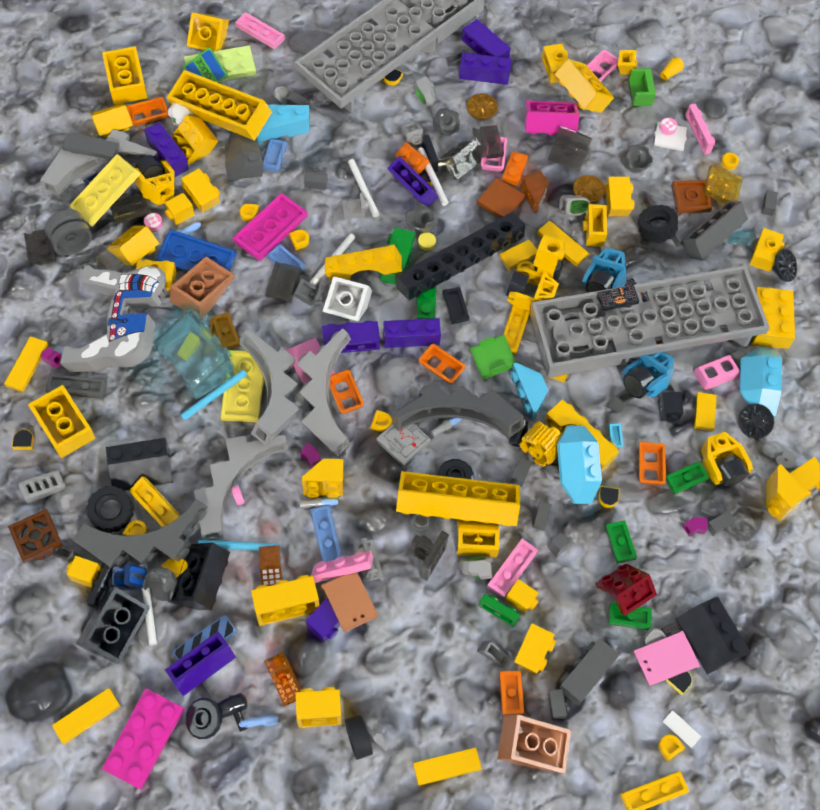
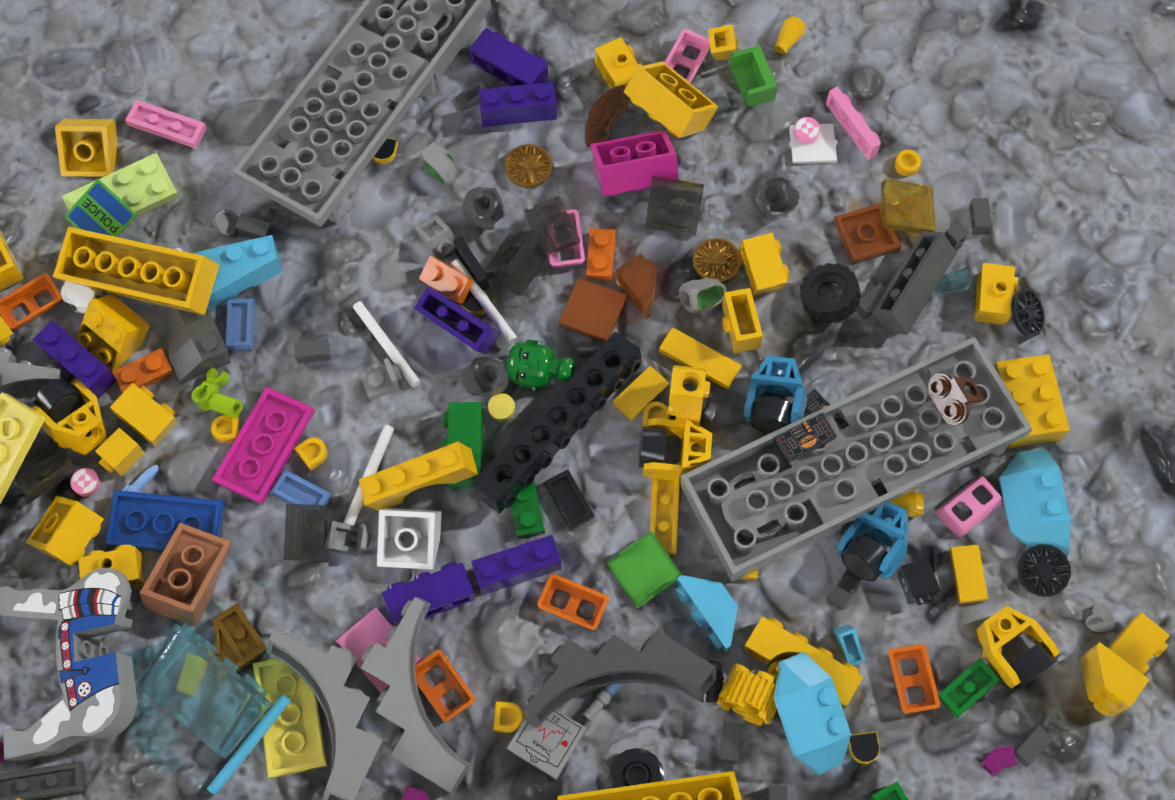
camera: 10 degrees left, 5 degrees up
none -> orange plate [113,348,175,393]
none -> lime bar [191,367,243,418]
none -> green piece [507,340,575,390]
none -> reddish brown tile [584,85,630,147]
none -> yellow cone [890,490,924,518]
none -> bracket [928,373,984,425]
none -> dark grey piece [944,221,969,252]

